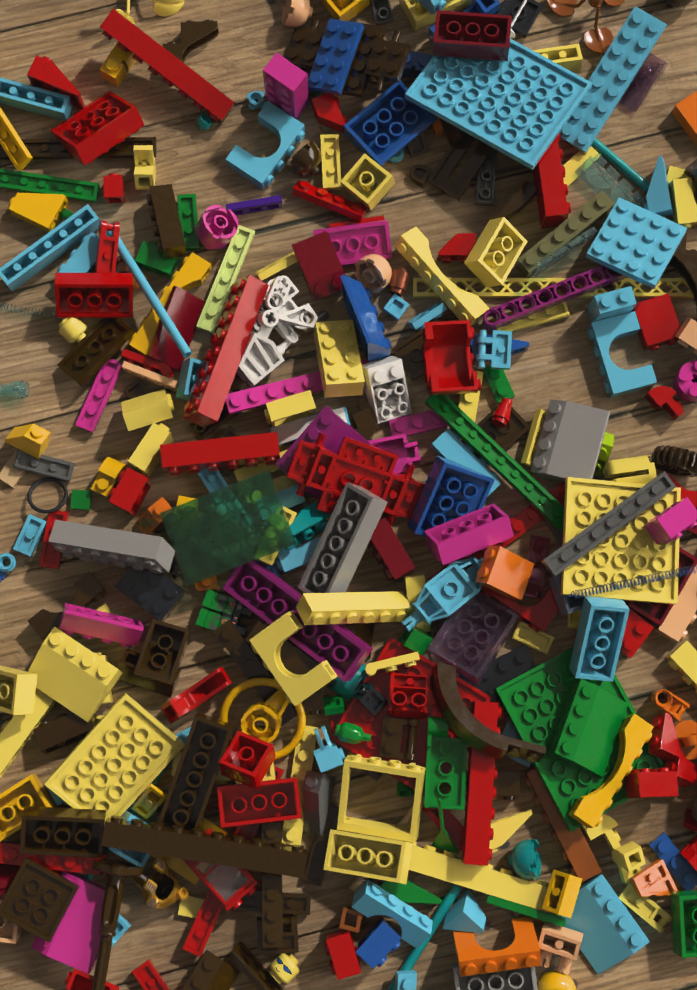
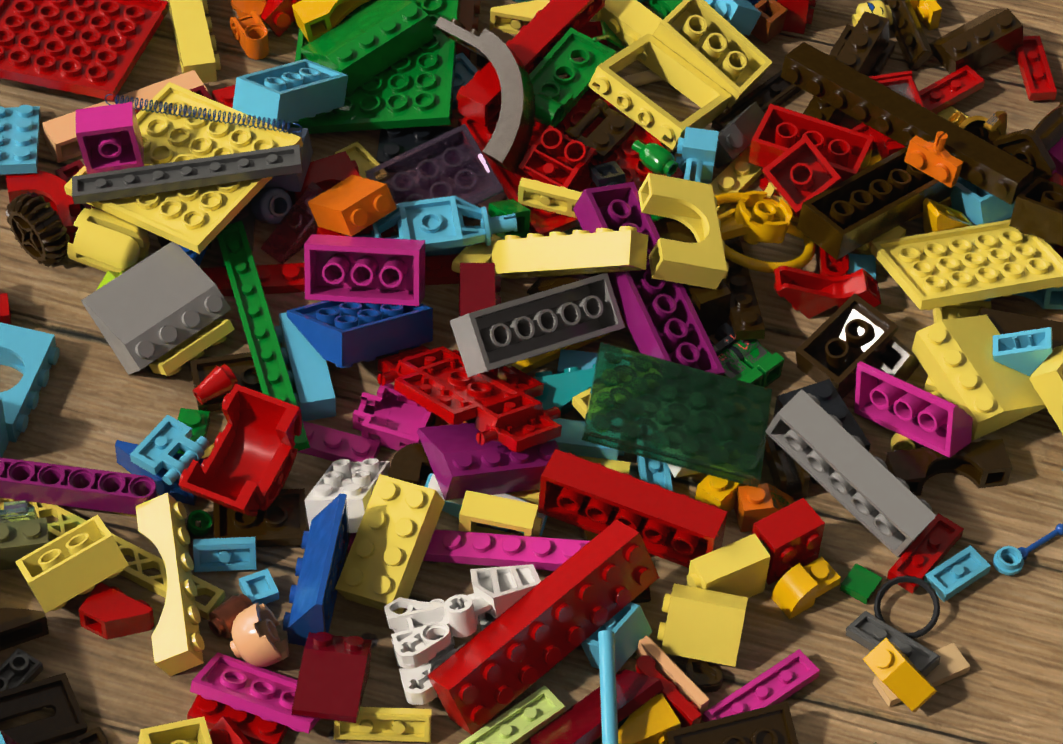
camera: 150 degrees left, 30 degrees down
none -> orange plate [904,131,963,188]
none -> medium azure slope [993,327,1053,376]

